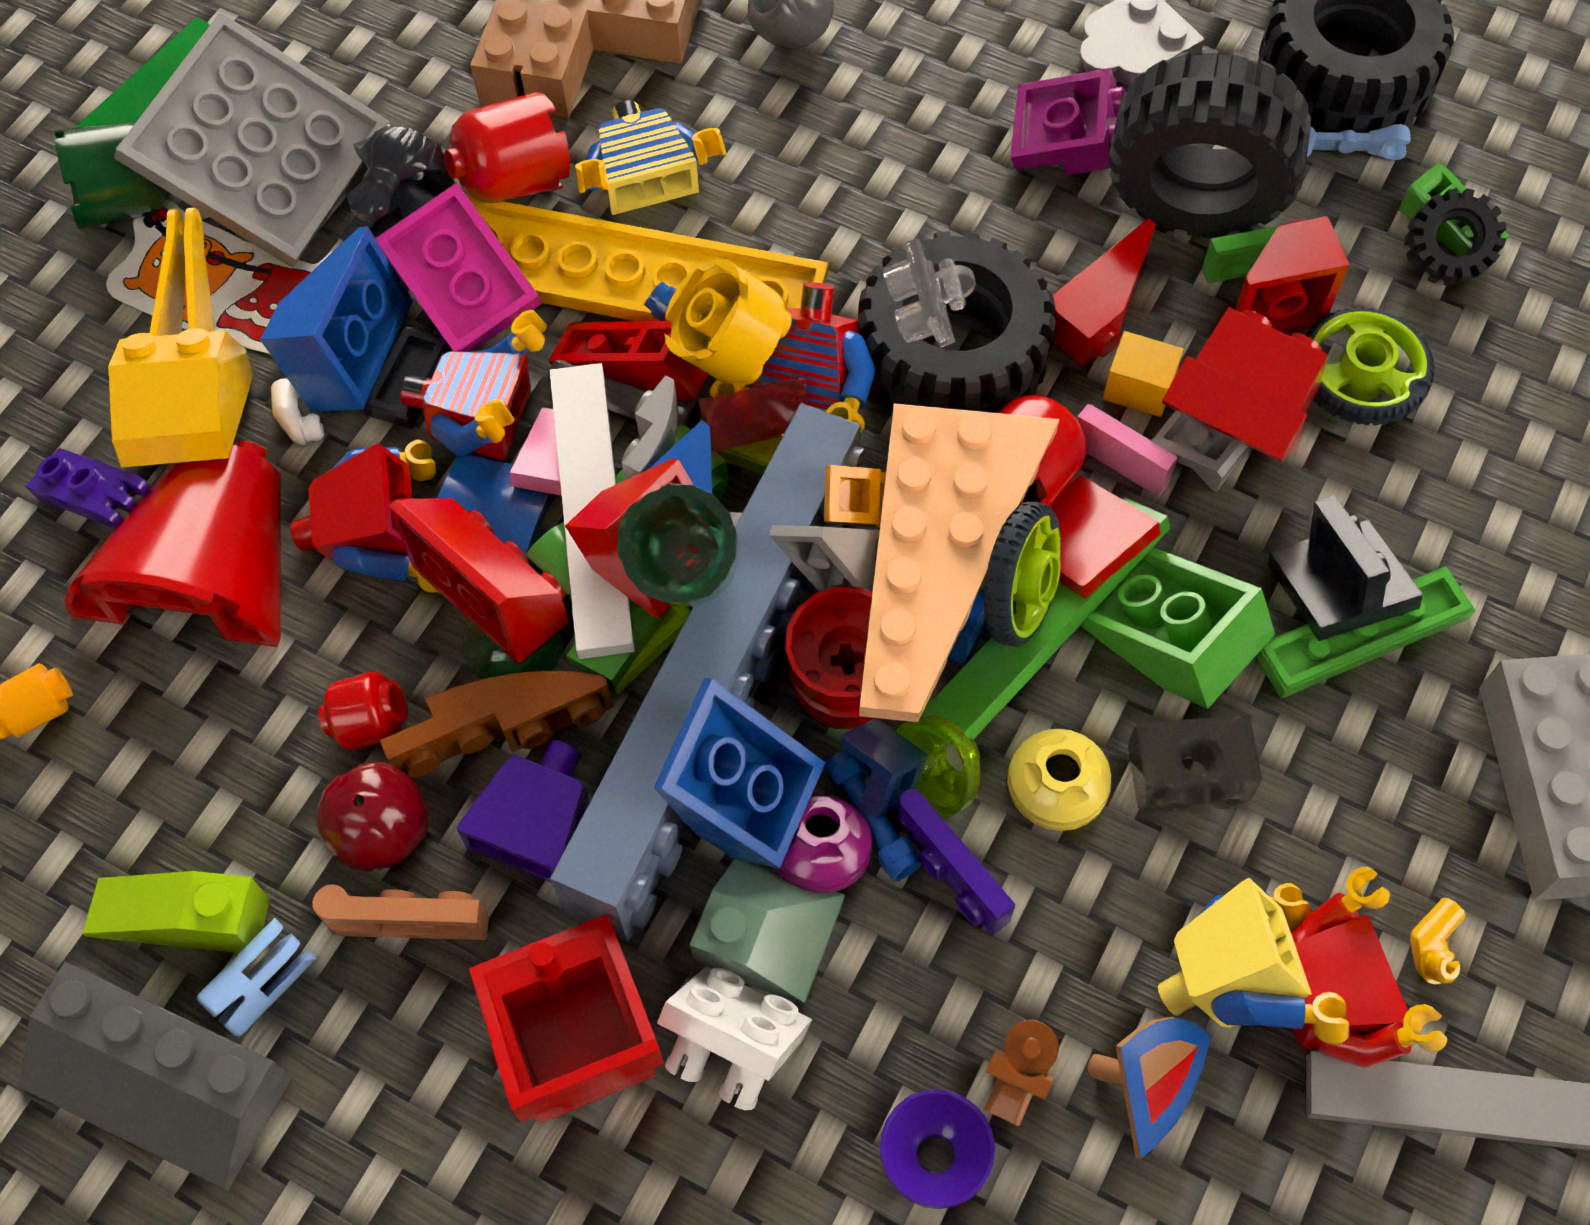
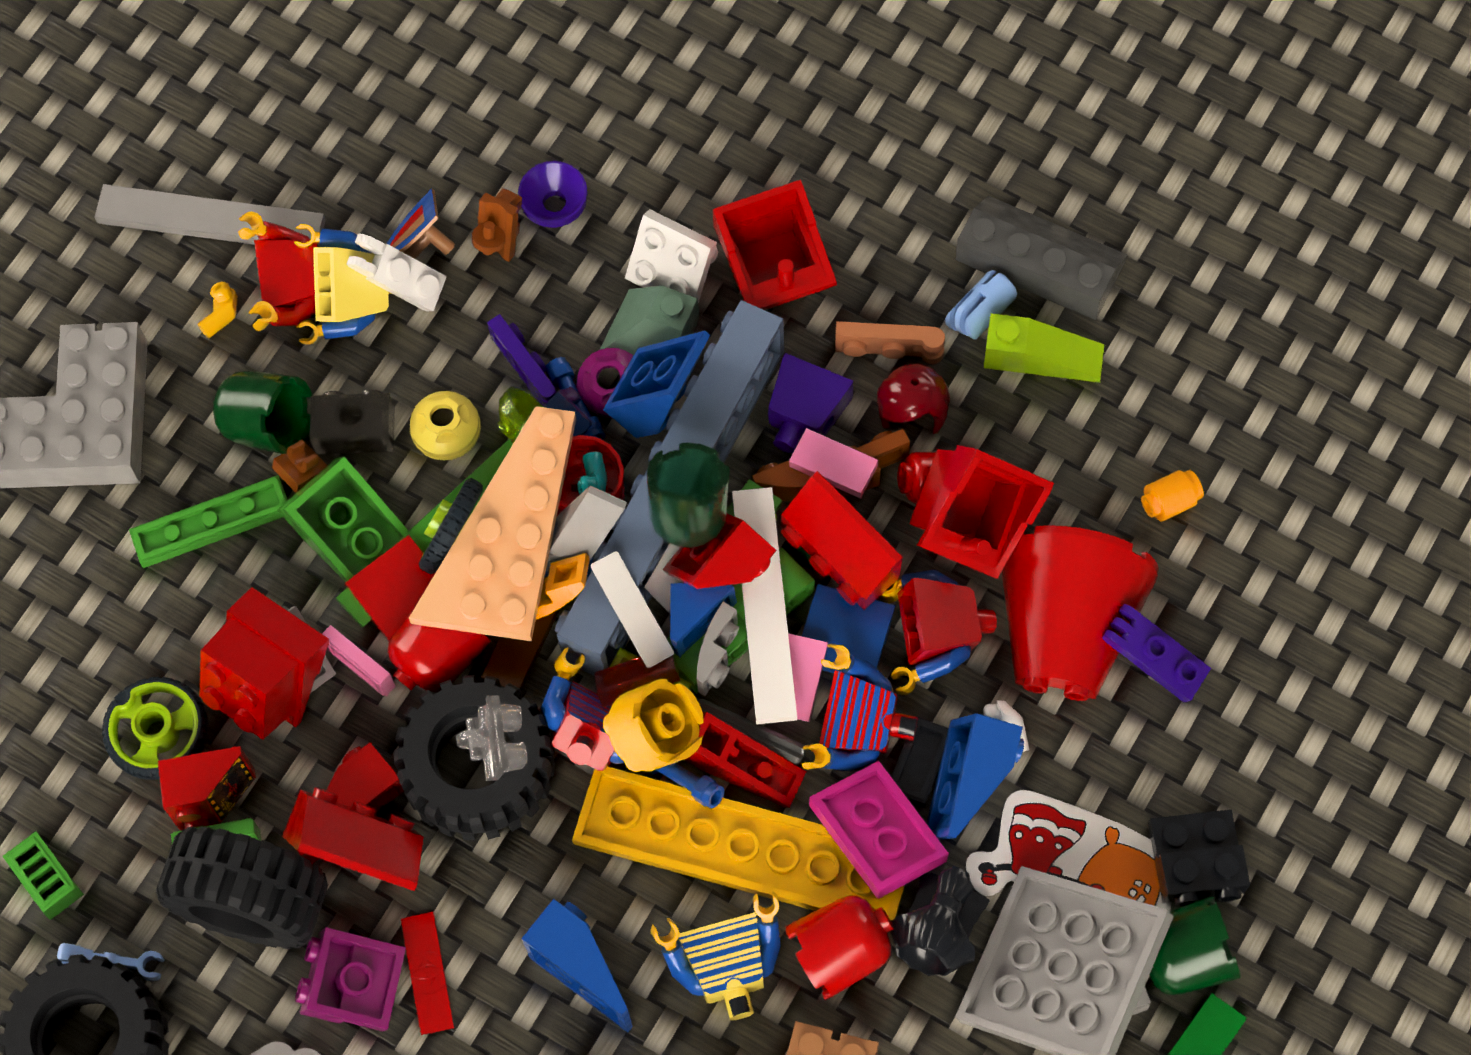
camera: 175 degrees left, 5 degrees up
yellow slope [108,208,253,468] -> none
yellow brick [1103,331,1184,418] -> none
black bracket [1268,495,1423,641] -> none
black tyre [1404,188,1507,286] -> none
none -> dark green cylinder [213,371,313,454]
none -> dark orange tile [272,440,327,493]
none -> red slope [282,787,424,891]
none -> white hinge [347,234,447,311]
none -> red piece [401,912,454,1035]
none -> blue slope [522,899,633,1033]
none -> teal arm [578,452,607,494]
none -> white sticker [591,551,674,668]
none -> bright pink tile [789,428,878,498]
none -> red piece [909,445,1054,579]
none -> black plate [1148,809,1251,907]

